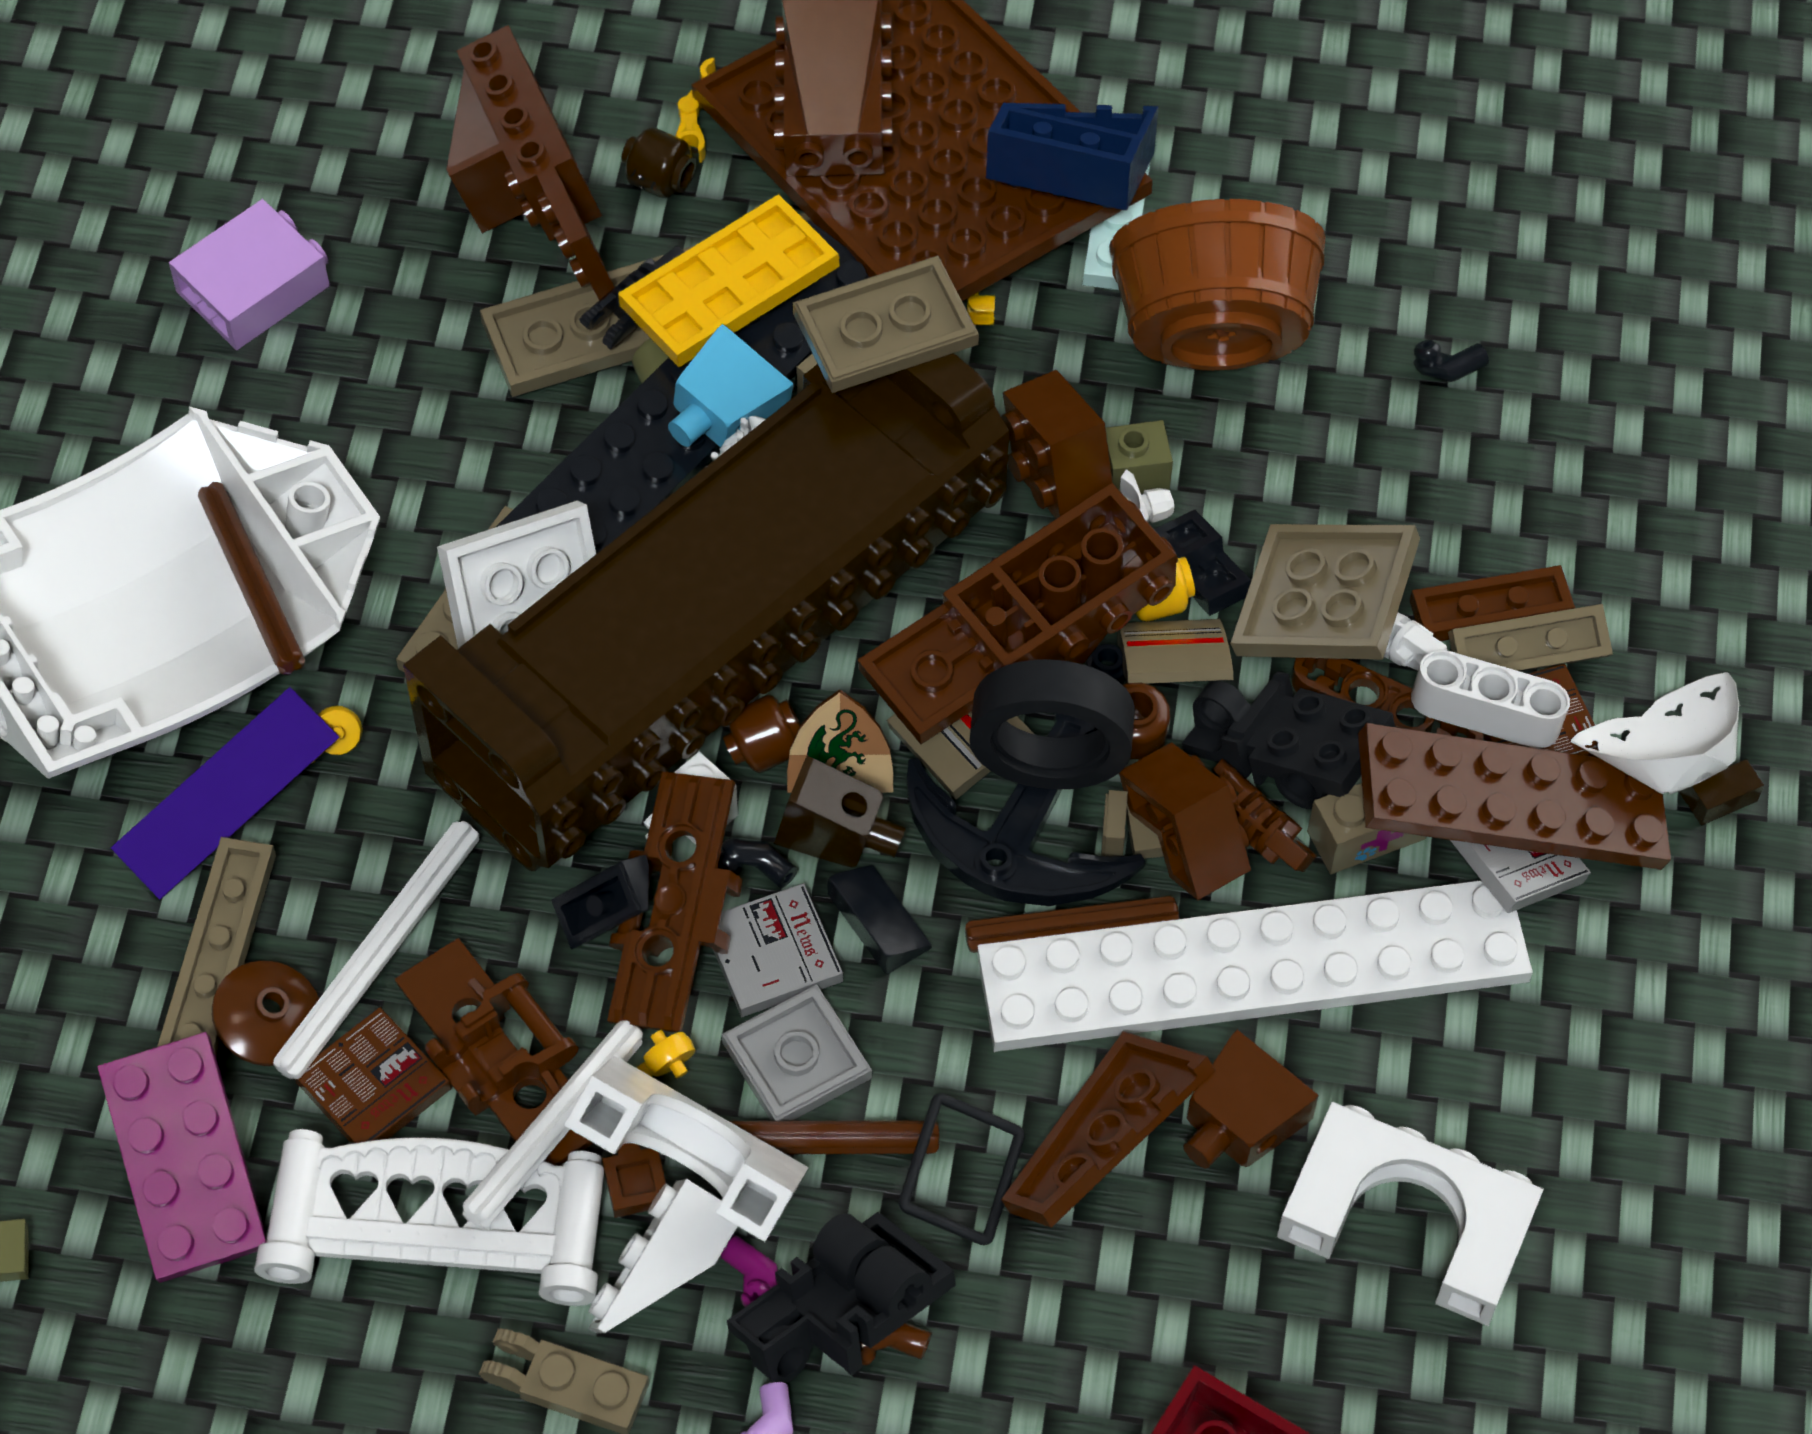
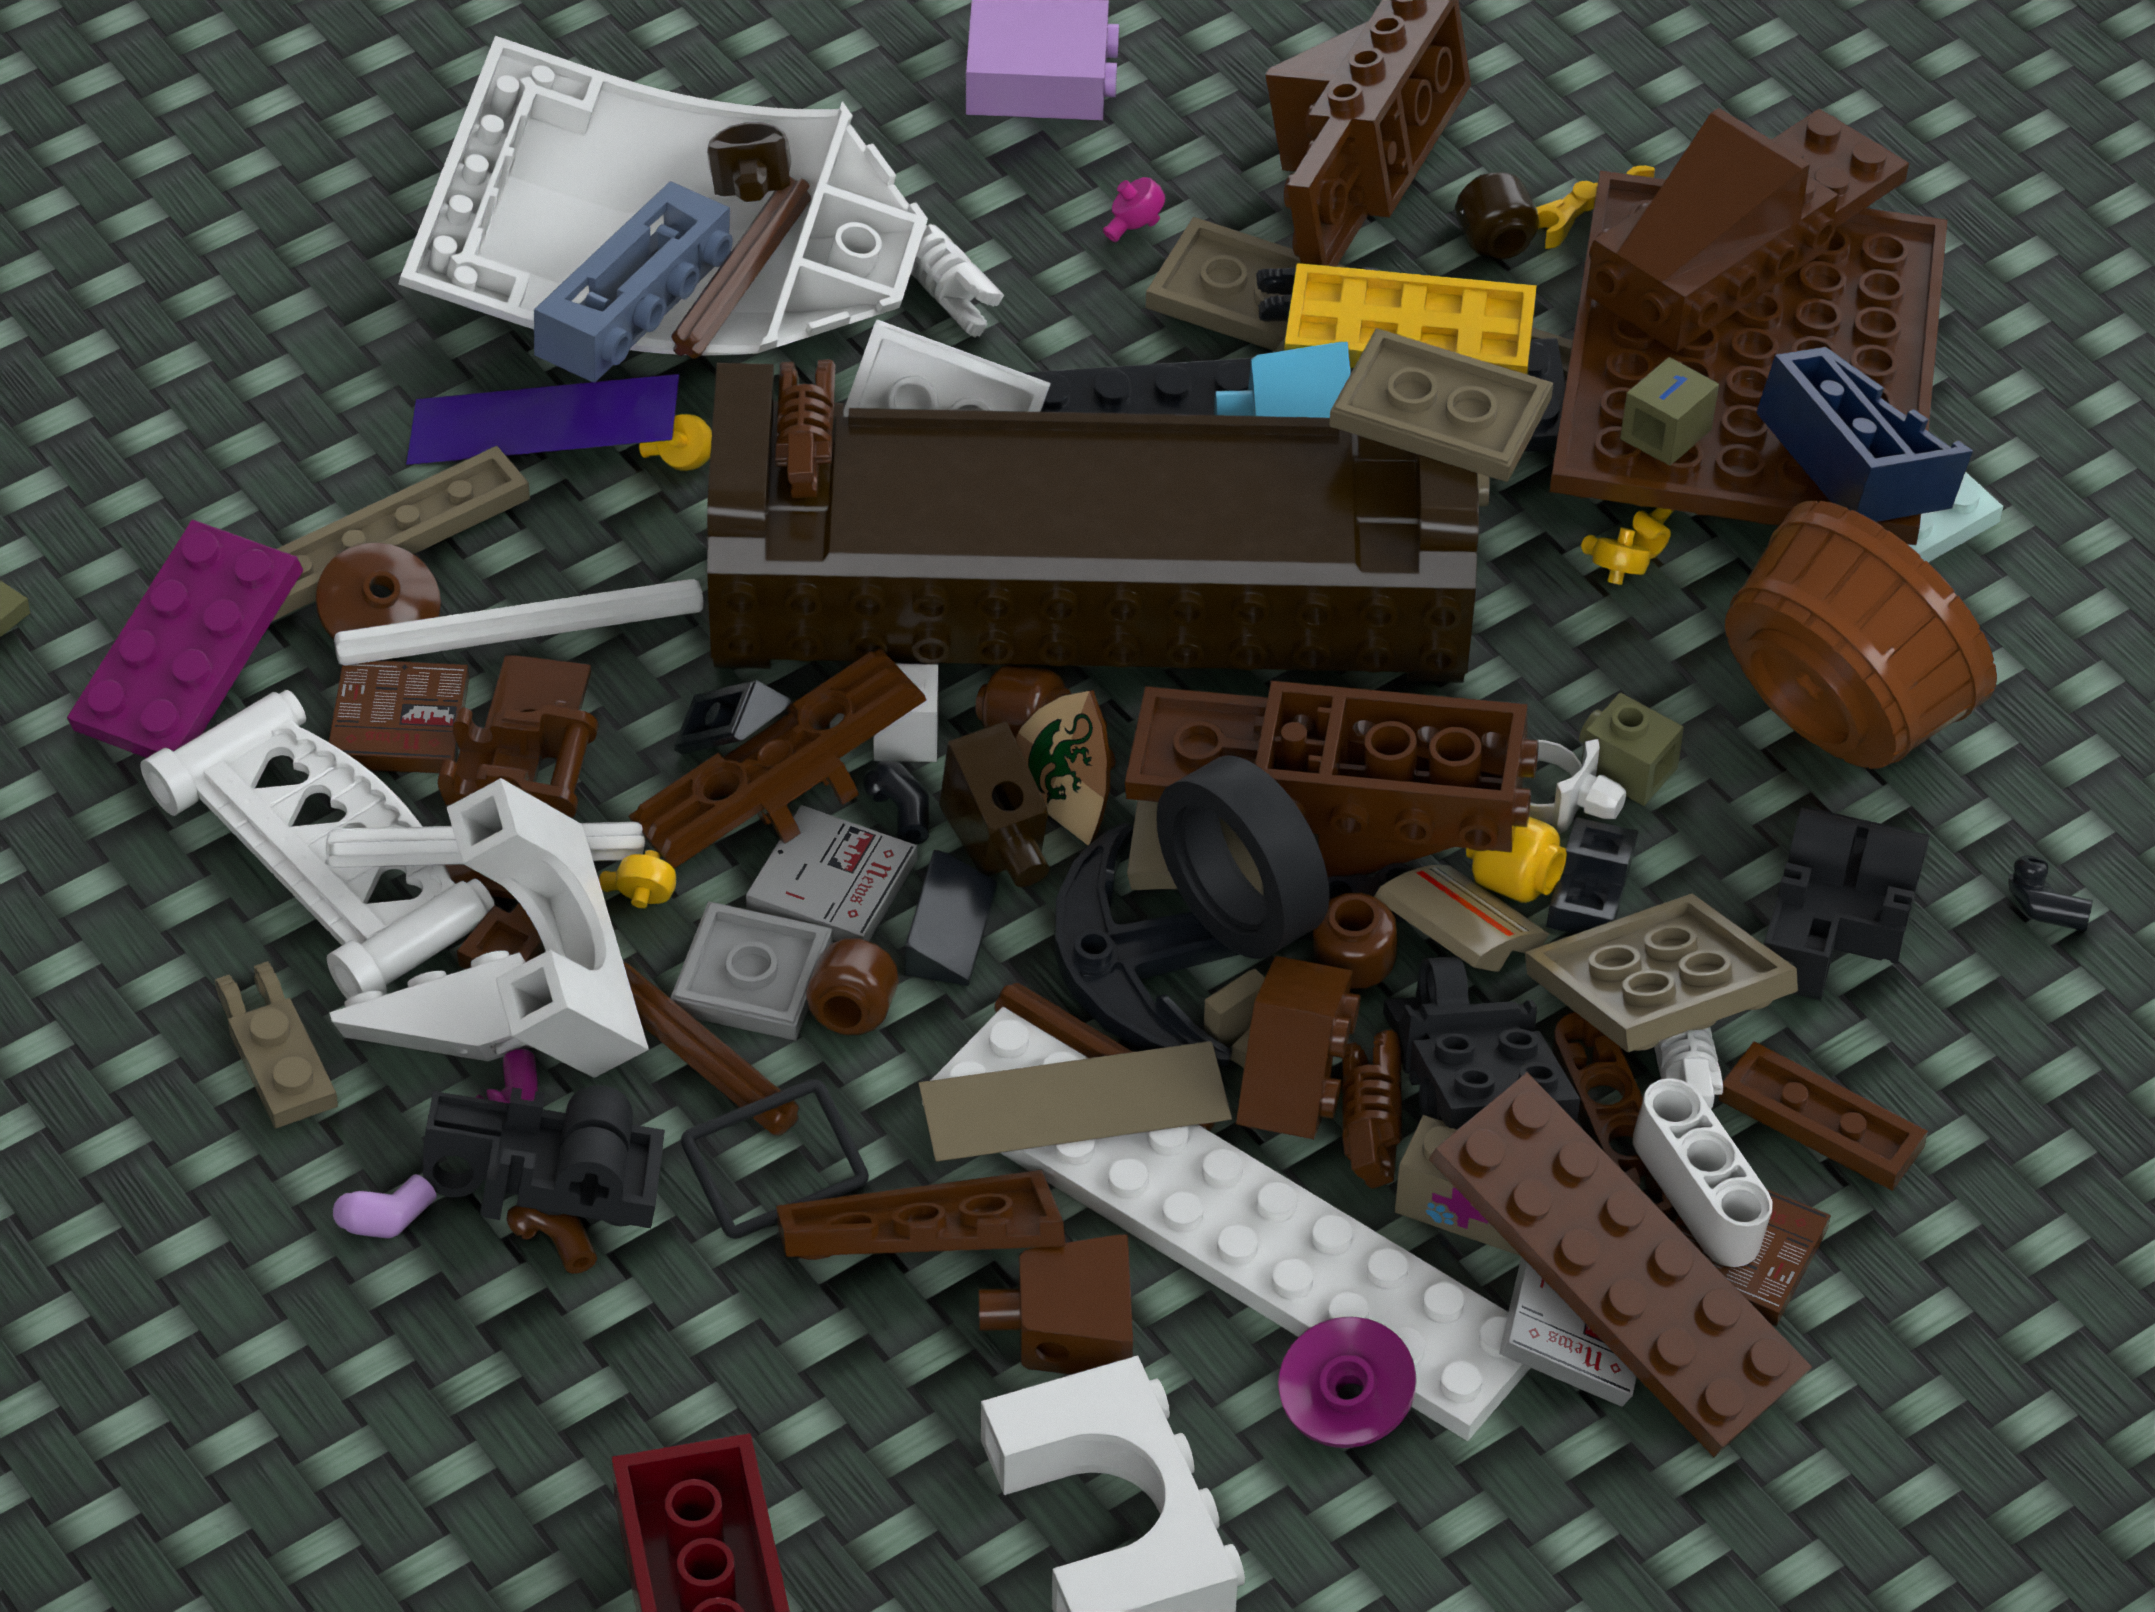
camera: 45 degrees right, 10 degrees down
reddish brown brick [1001,369,1112,519] -> none
dark tan plate [1448,604,1613,672] -> none
white piece [1571,672,1739,795] -> none
dark brown piece [1679,759,1764,826] -> none
none -> sand blue brick [534,181,733,383]
none -> dark brown piece [707,122,792,202]
none -> reddish brown hinge [775,359,836,498]
none -> reddish brown head [806,938,899,1035]
none -> white hinge [911,224,1004,338]
none -> dark tan sticker [919,1041,1232,1162]
none -> dark pink piece [1103,177,1165,242]
none -> magenta dish [1278,1317,1417,1448]
none -> yellow piece [1581,527,1650,585]
none -> olive brick [1620,357,1719,466]
none -> black plate [1764,806,1930,1001]

